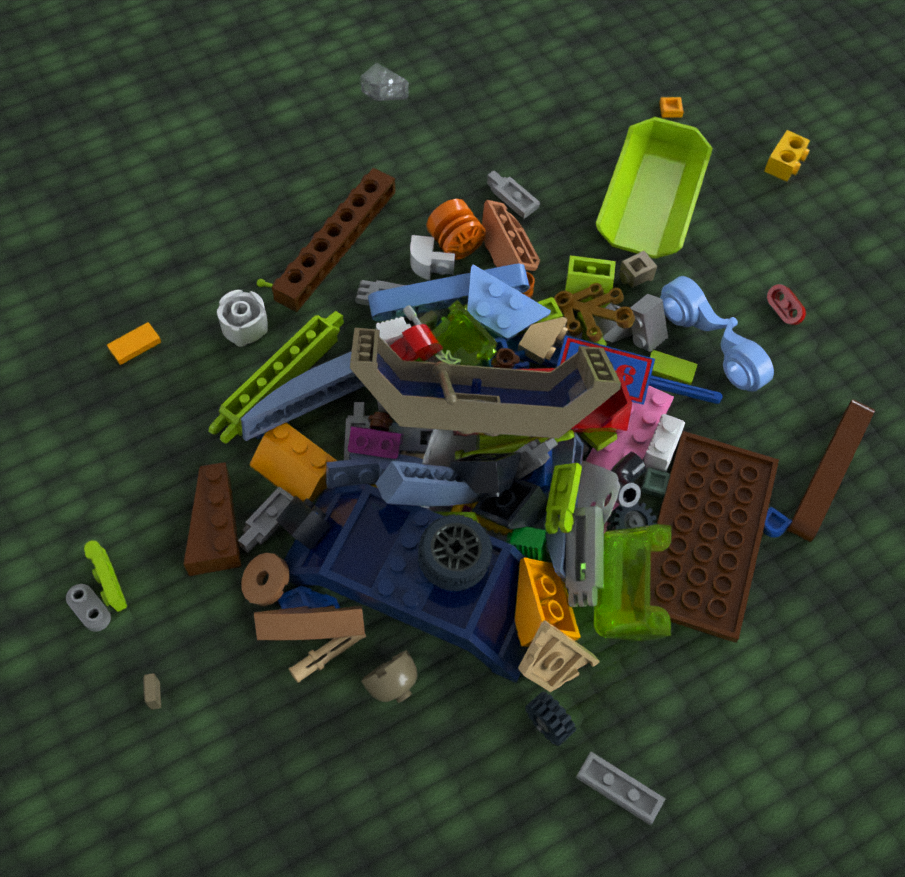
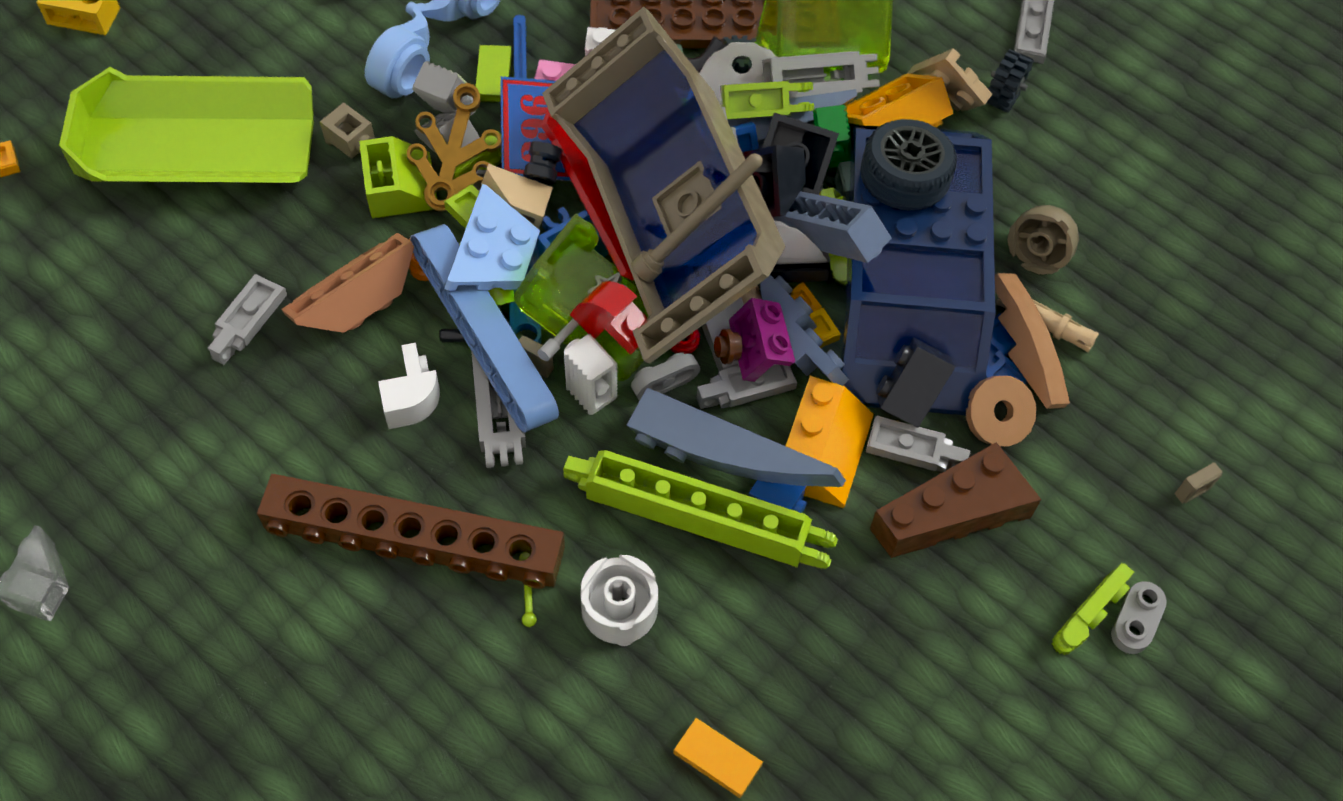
camera: 110 degrees left, 0 degrees up
orange wheel [426,199,486,260] -> none
reddish brown plate [491,348,520,369] -> none
none -> black wheel [523,141,563,185]

